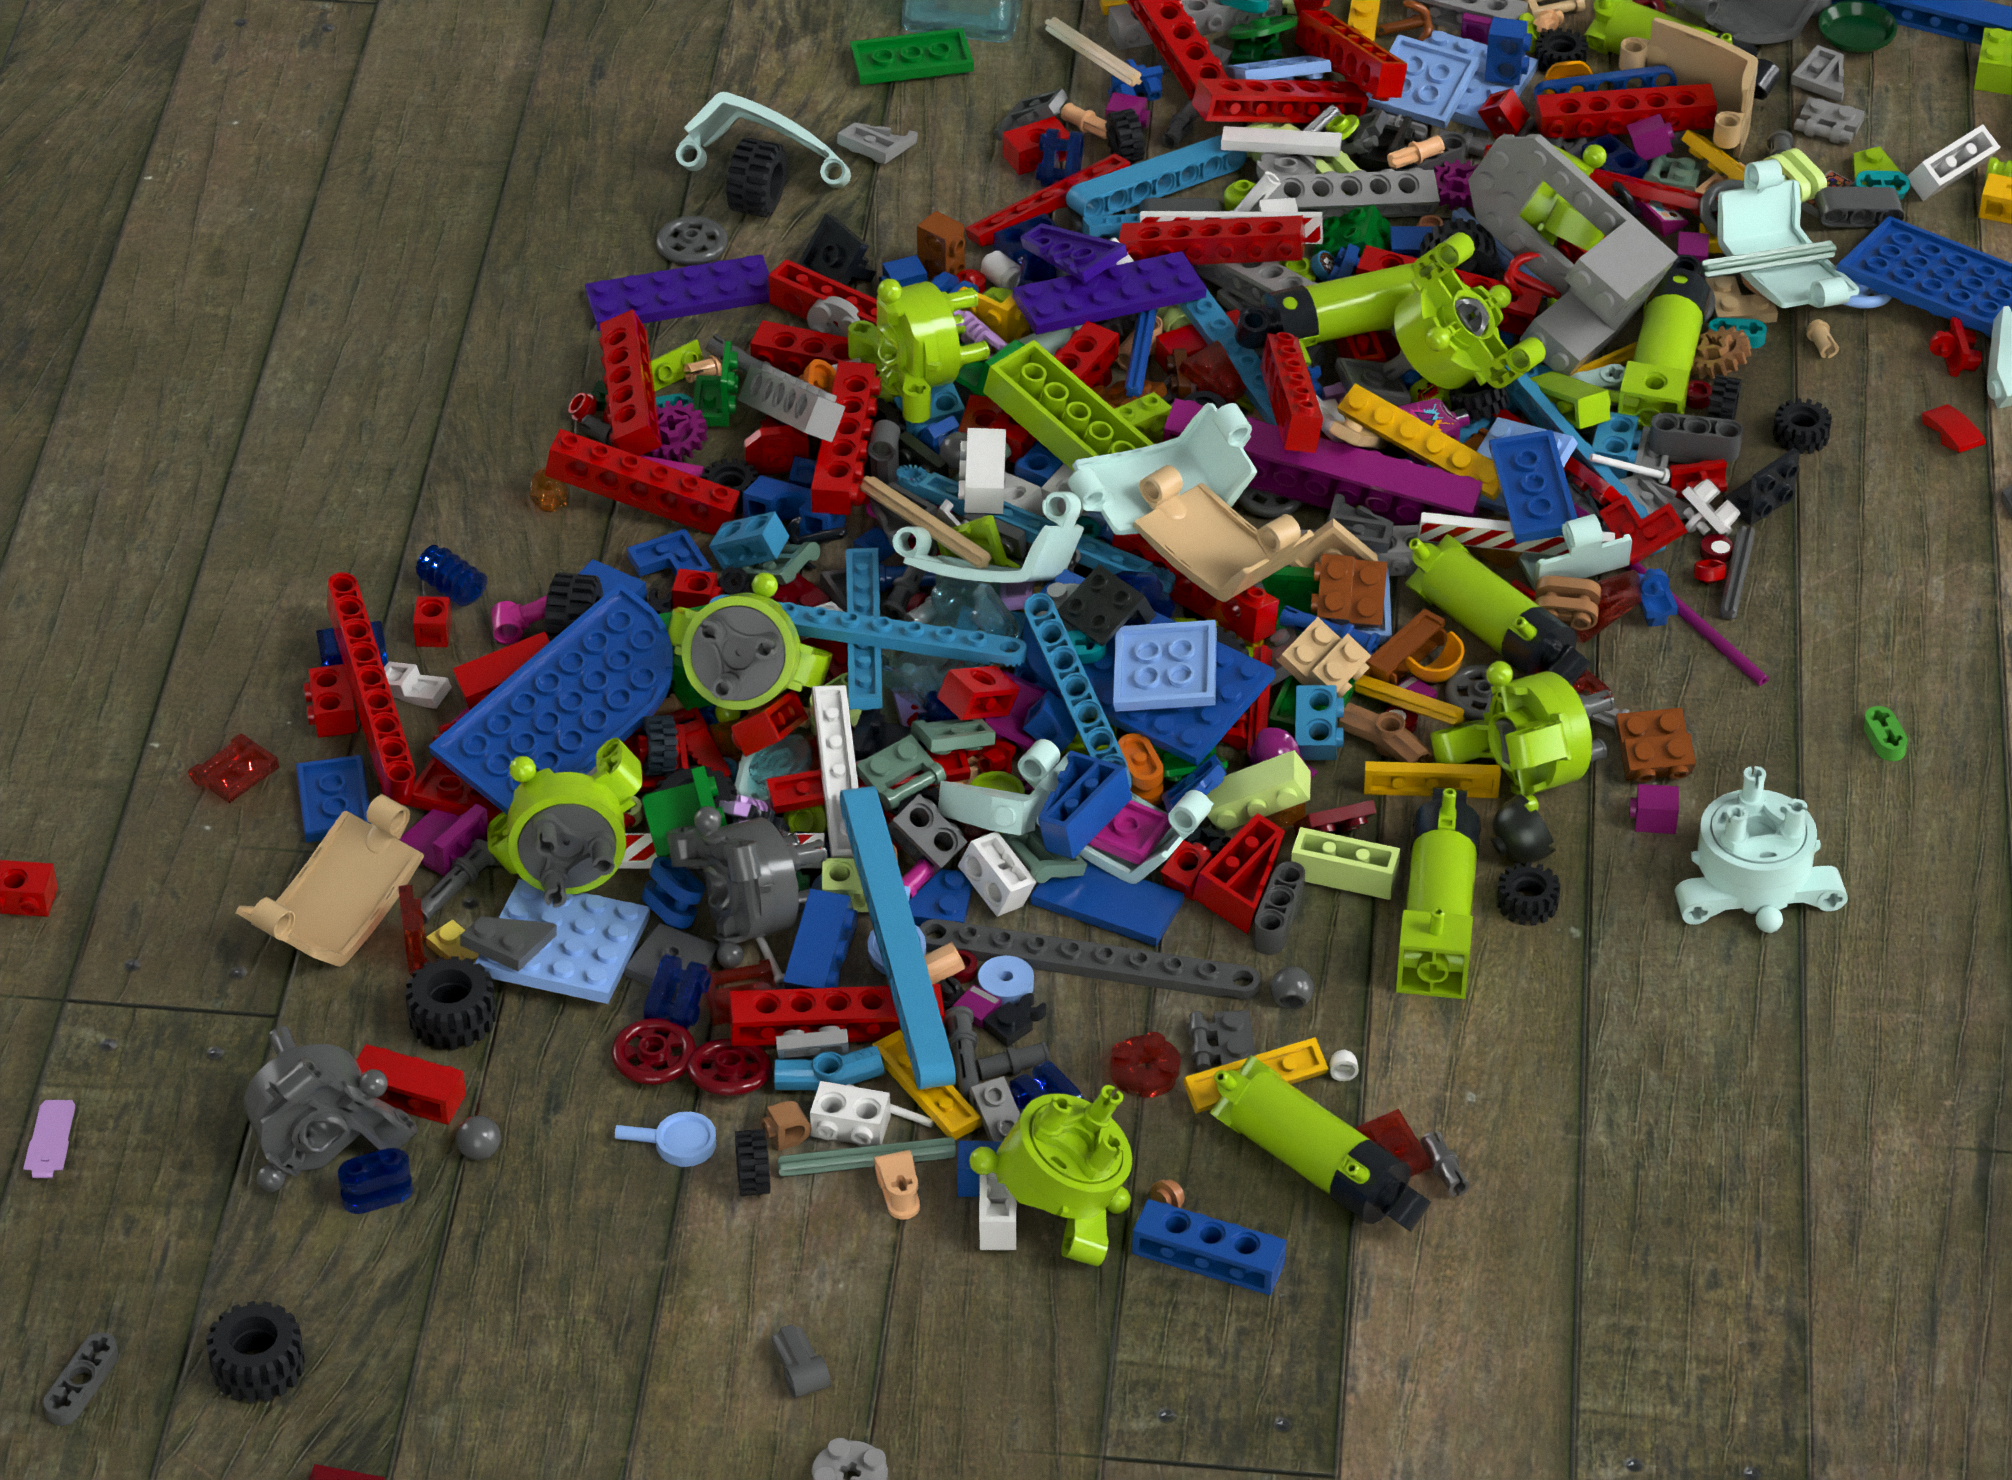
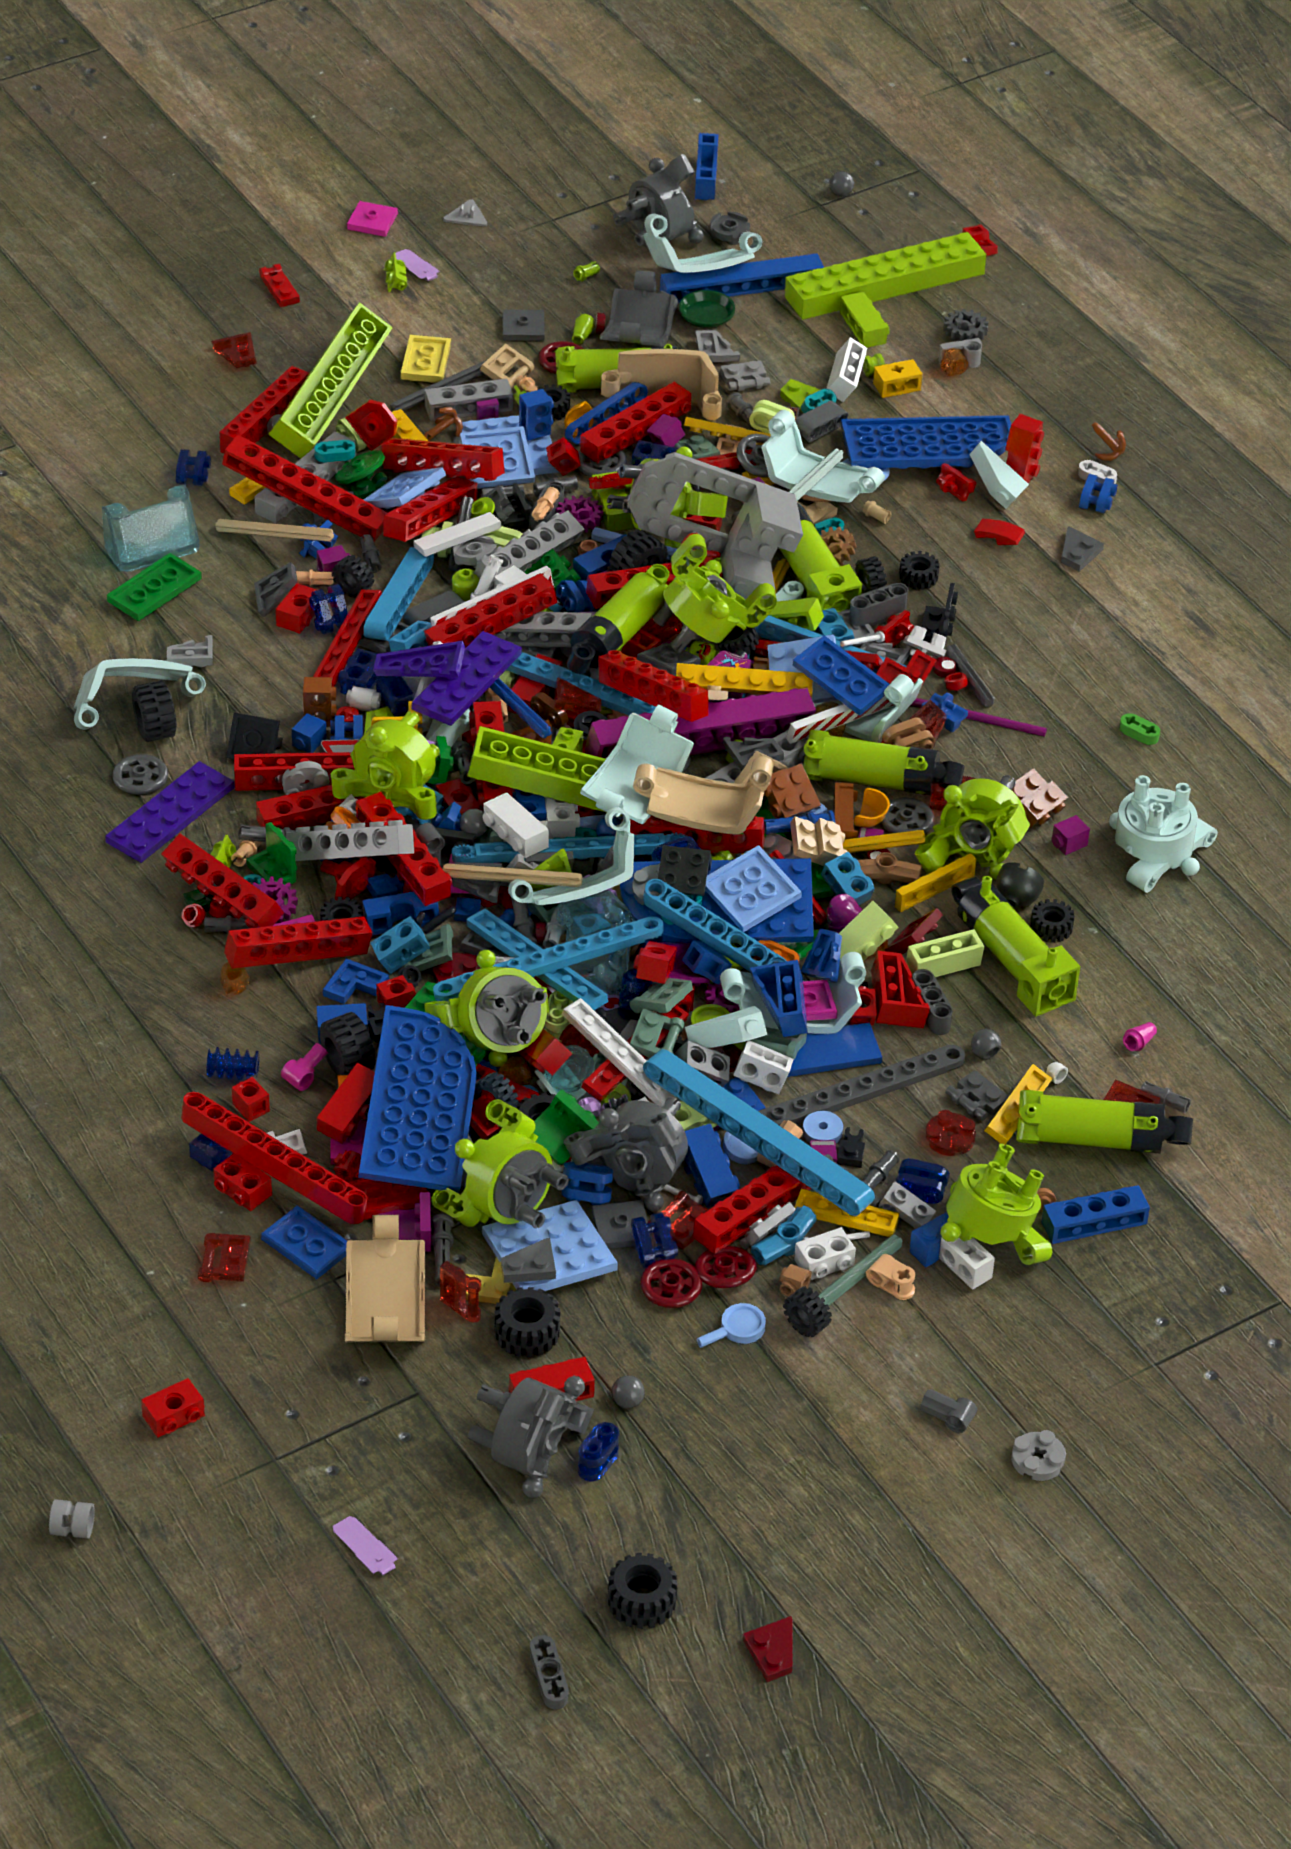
camera: 40 degrees left, 0 degrees up
none -> dark pink cone [1123,1022,1157,1051]

